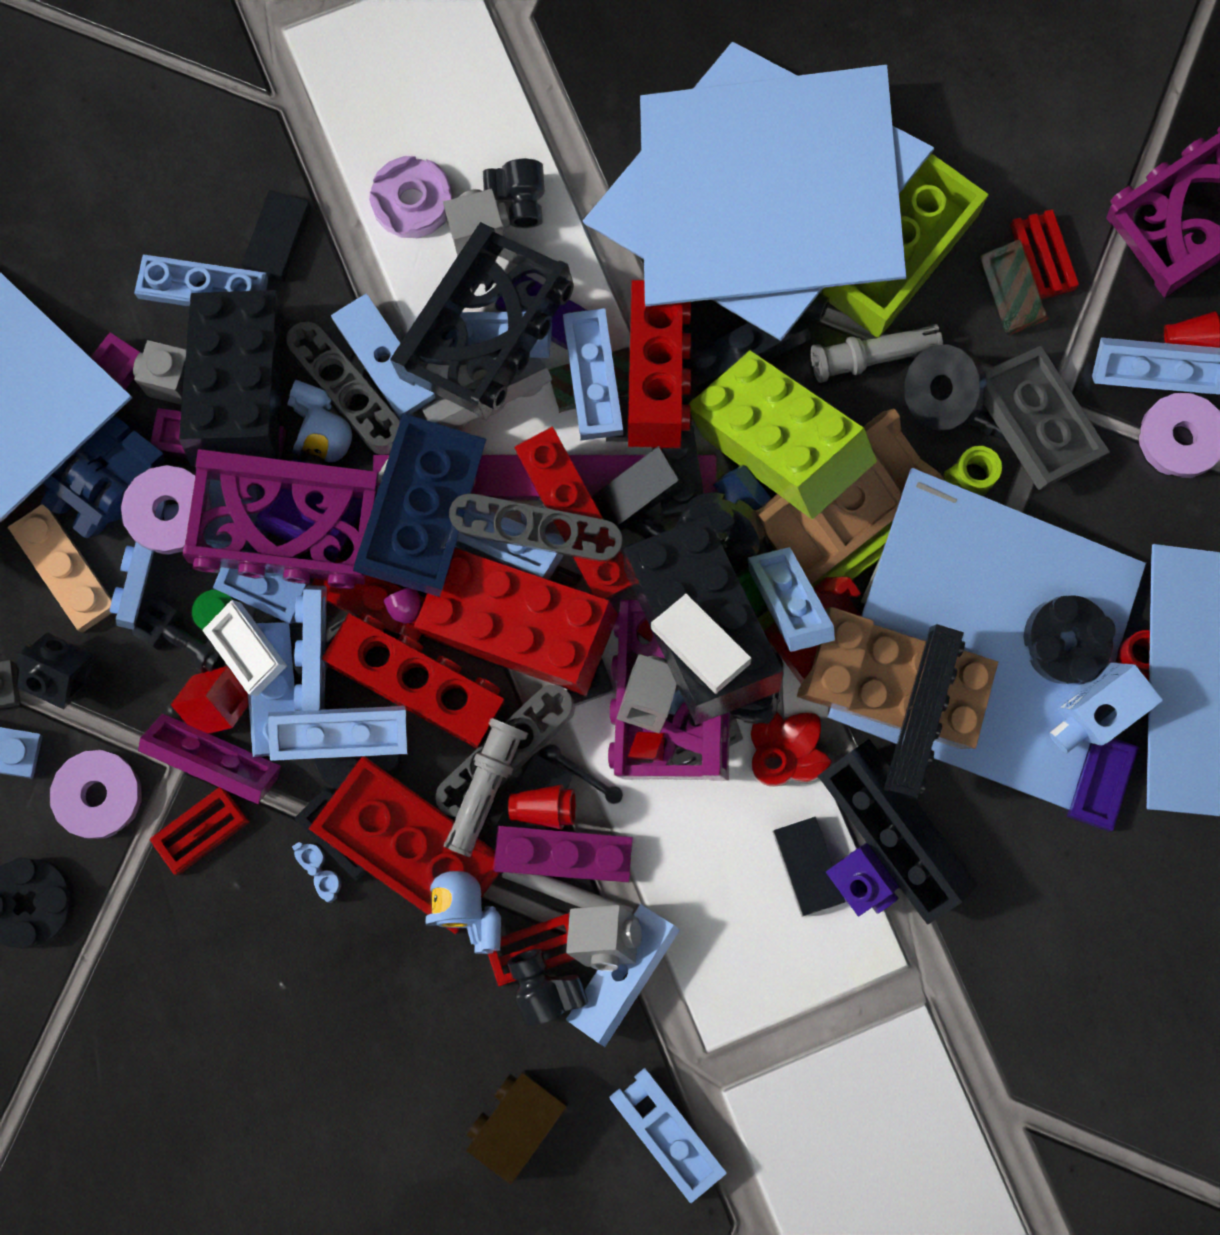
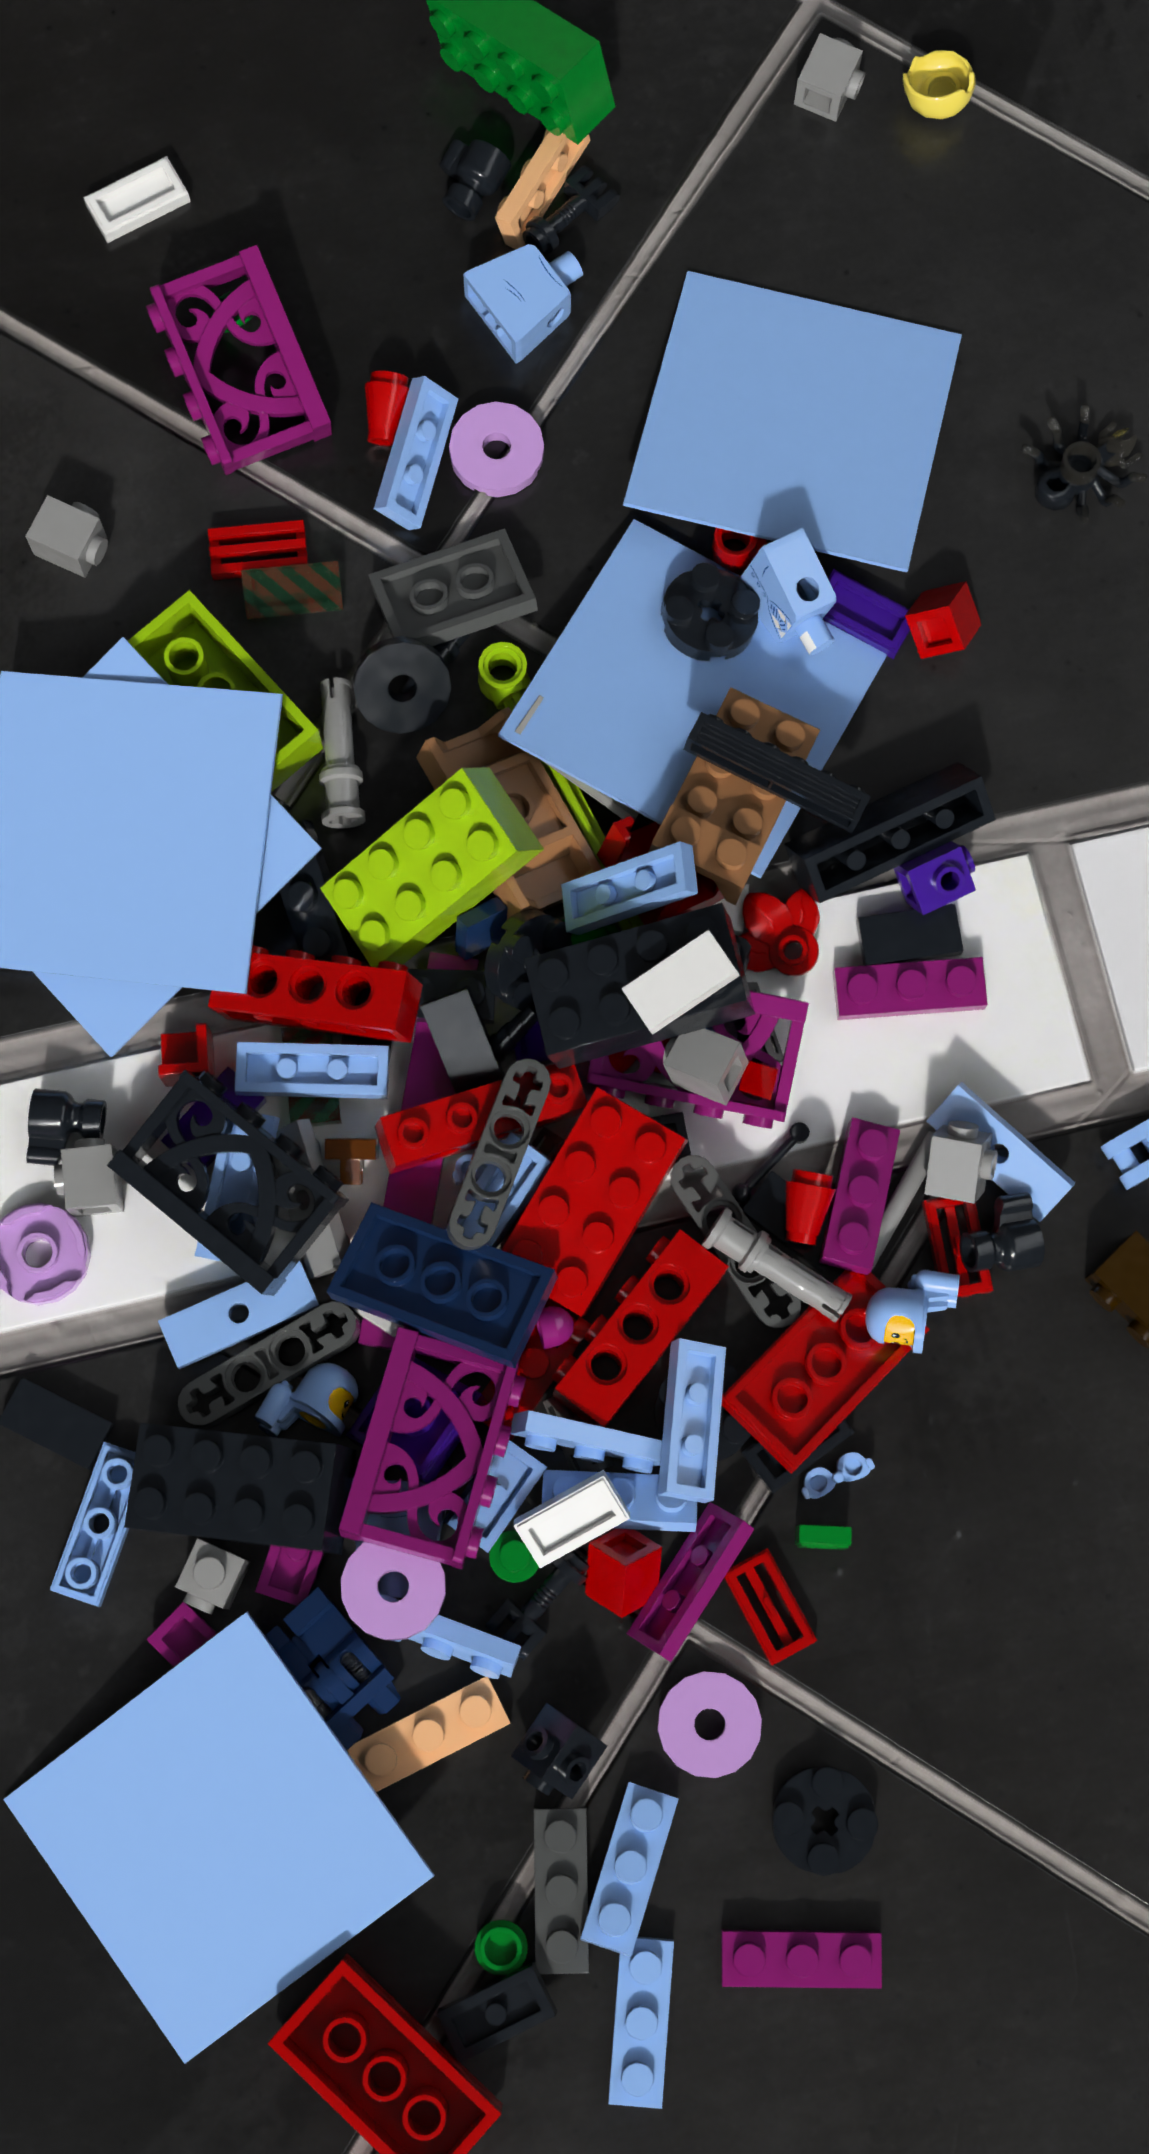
camera: 85 degrees left, 0 degrees up
none -> light grey brick [25,495,108,578]
none -> red panel [158,1023,215,1087]
none -> reddish brown tile [325,1138,379,1185]
none -> green tile [795,1525,852,1550]
none -> magenta plate [833,957,988,1020]
none -> red panel [905,581,981,659]

